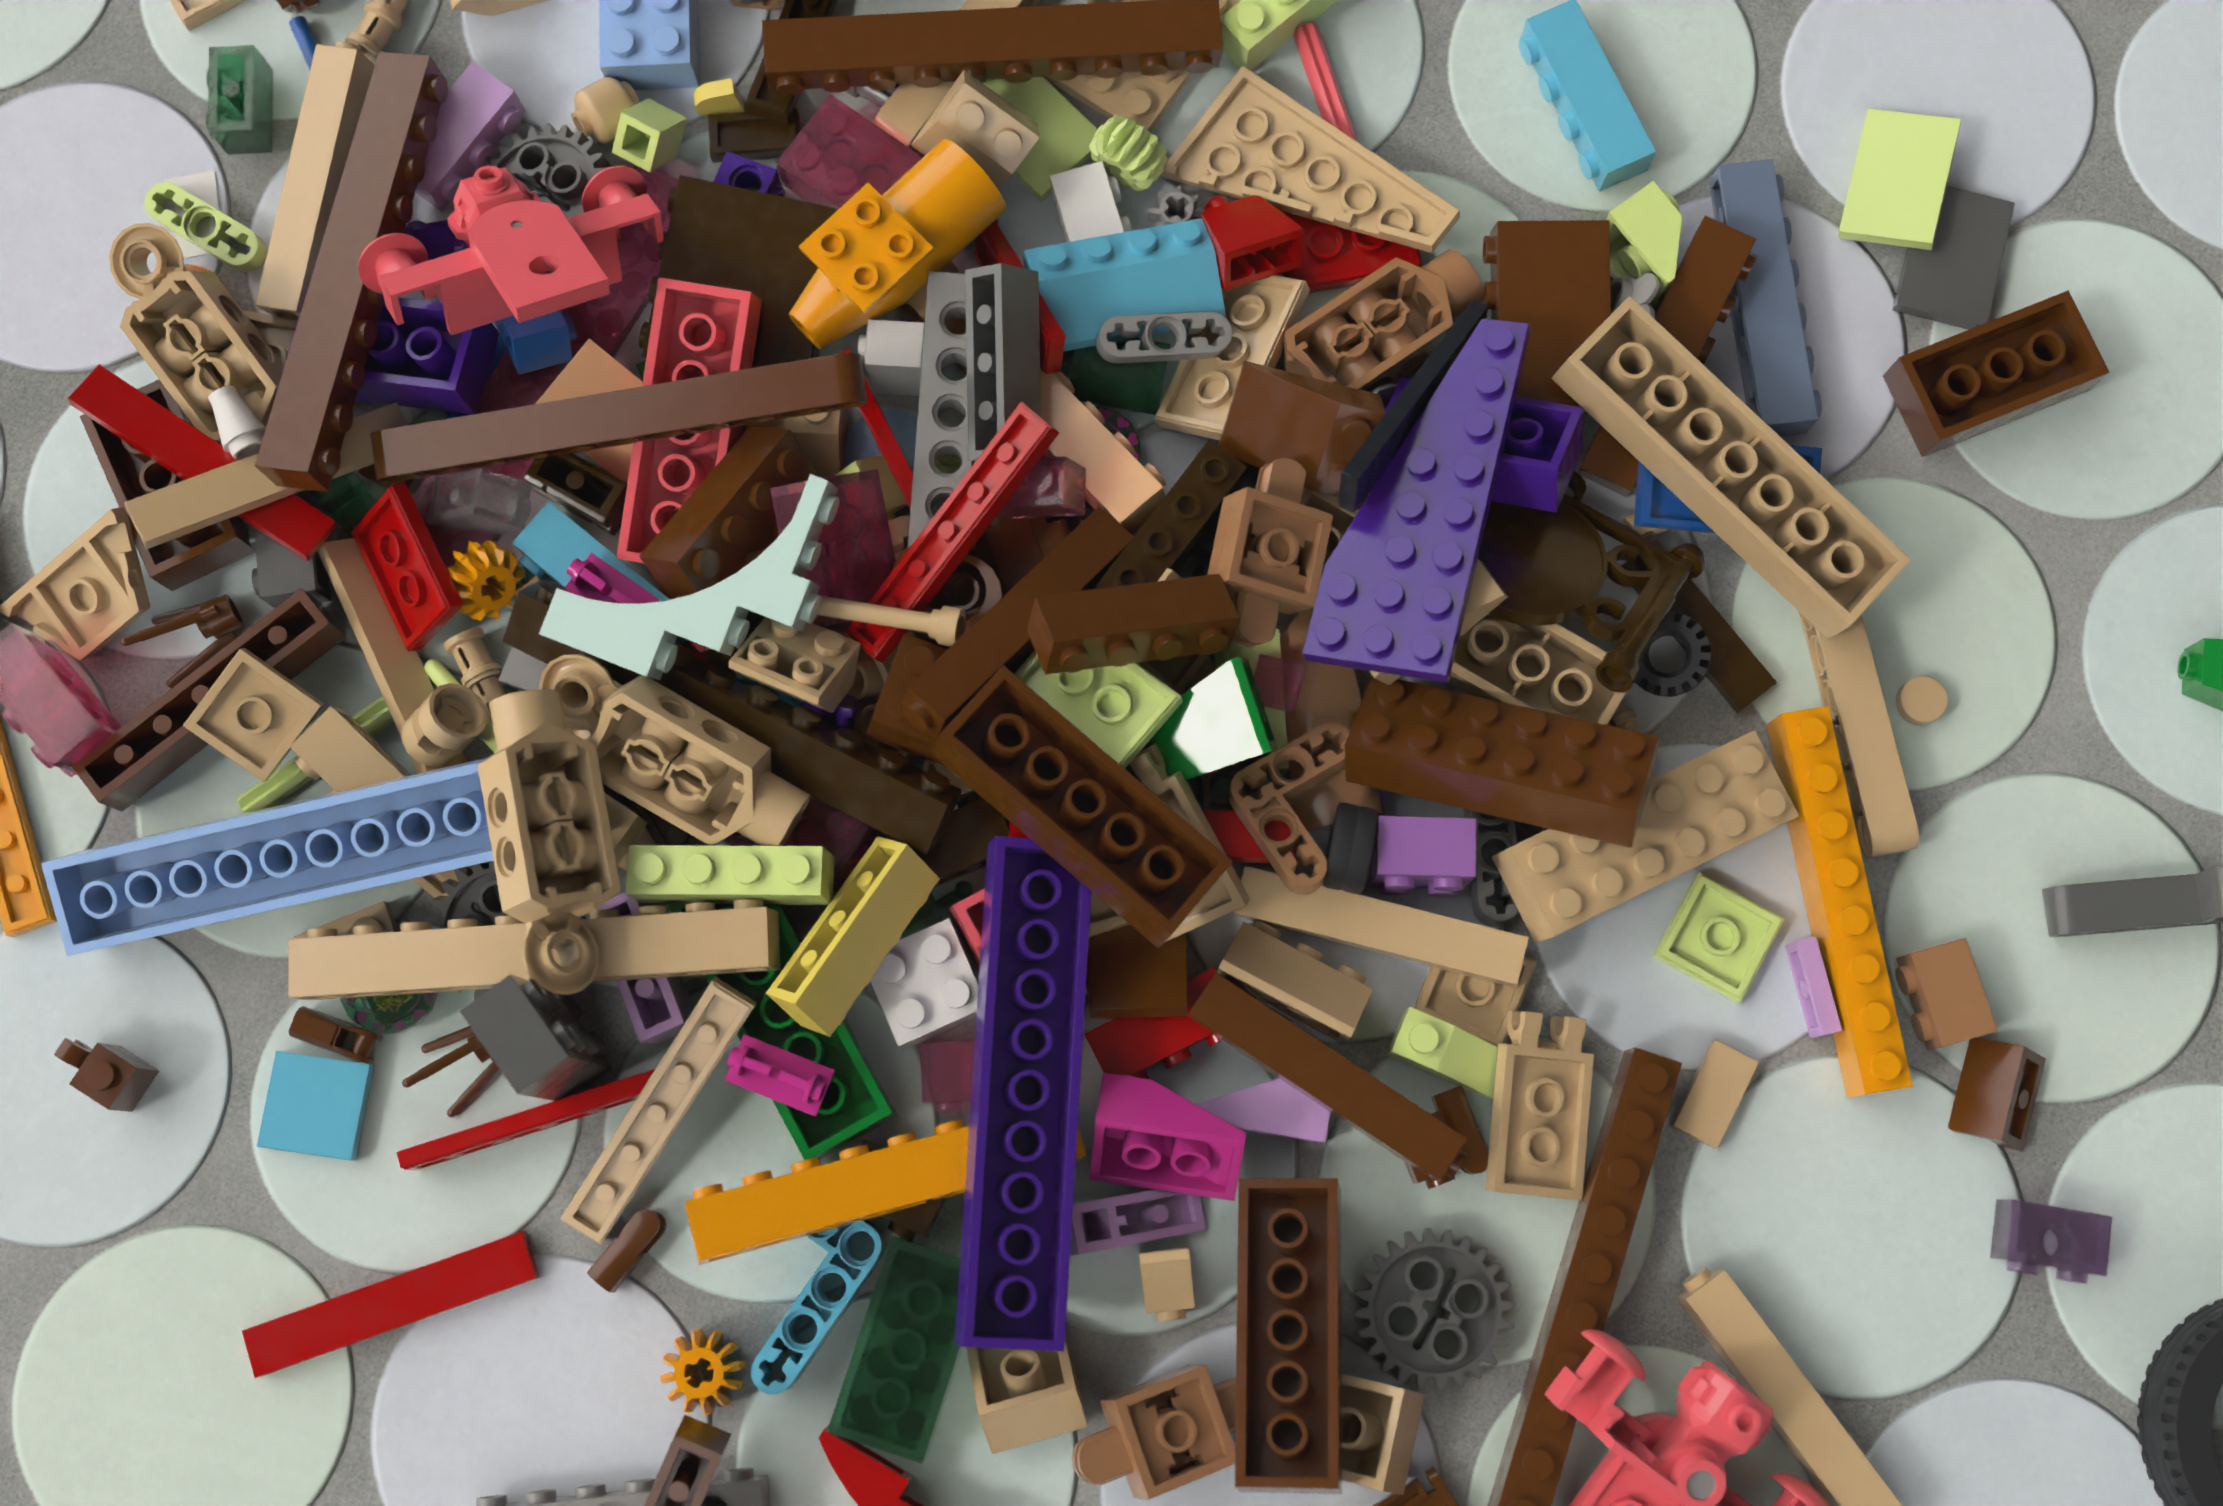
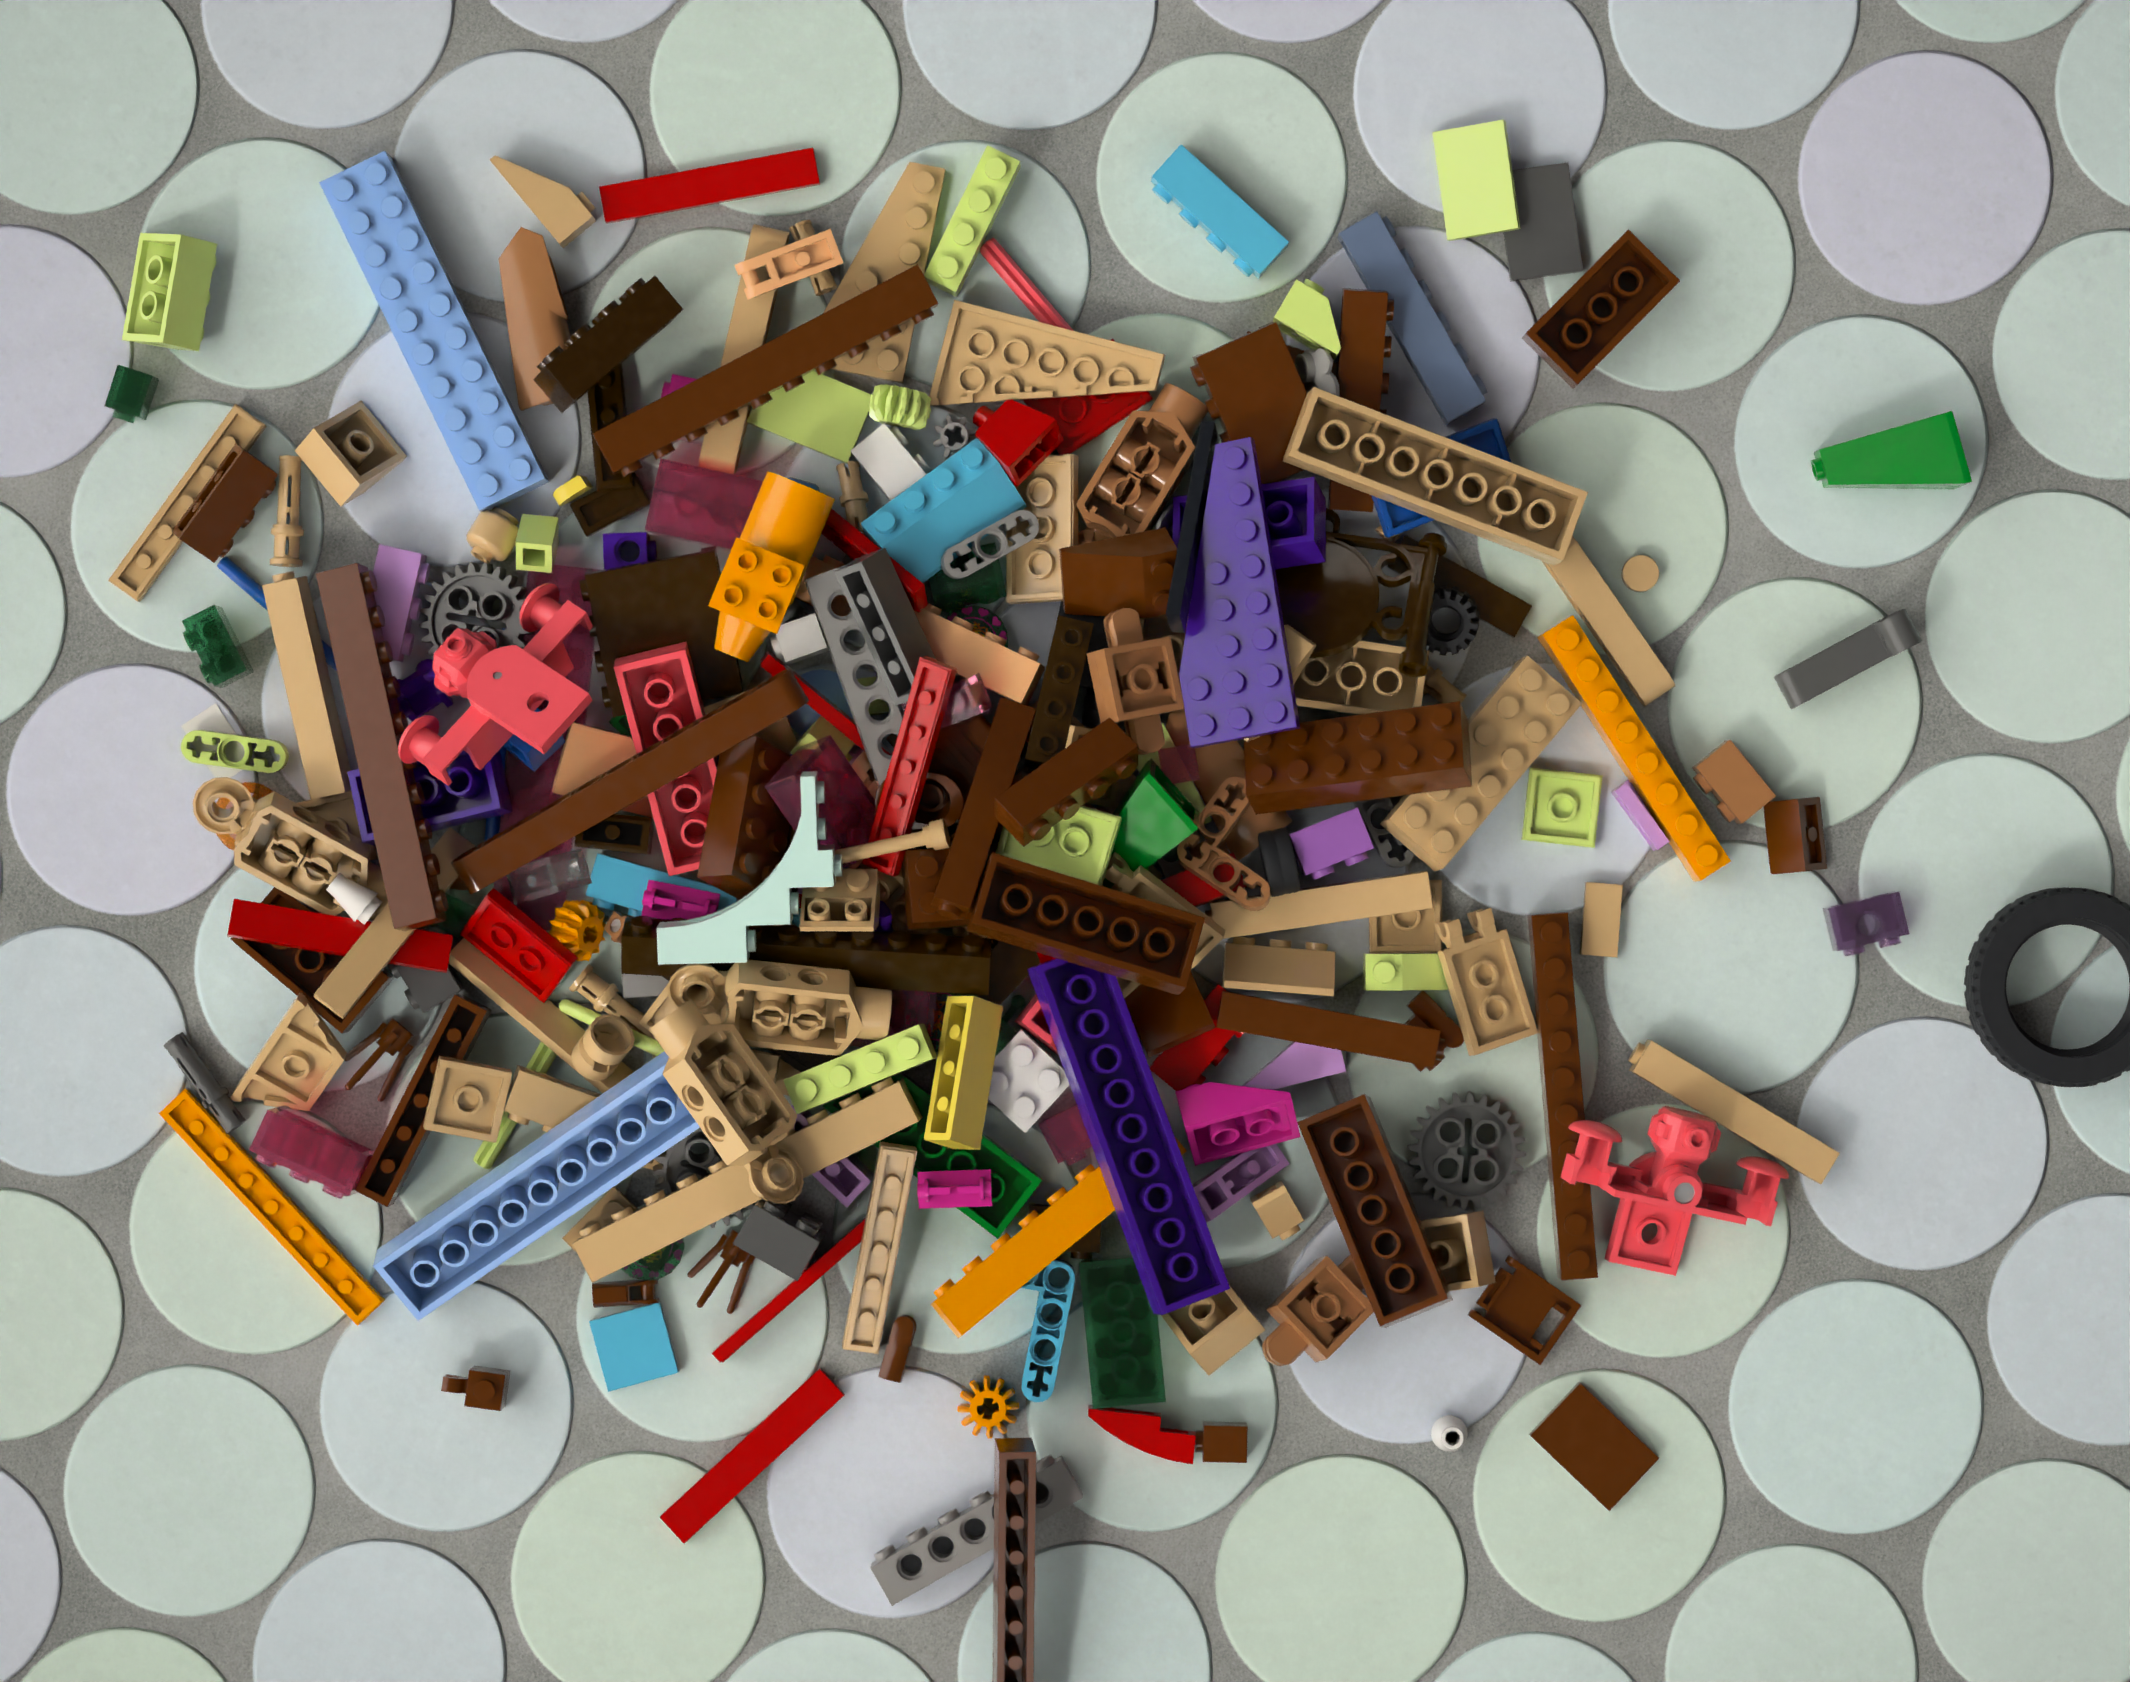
camera: 30 degrees left, 10 degrees up
tan slope [911,70,1040,188] -> none
none -> tan pin [836,461,869,535]

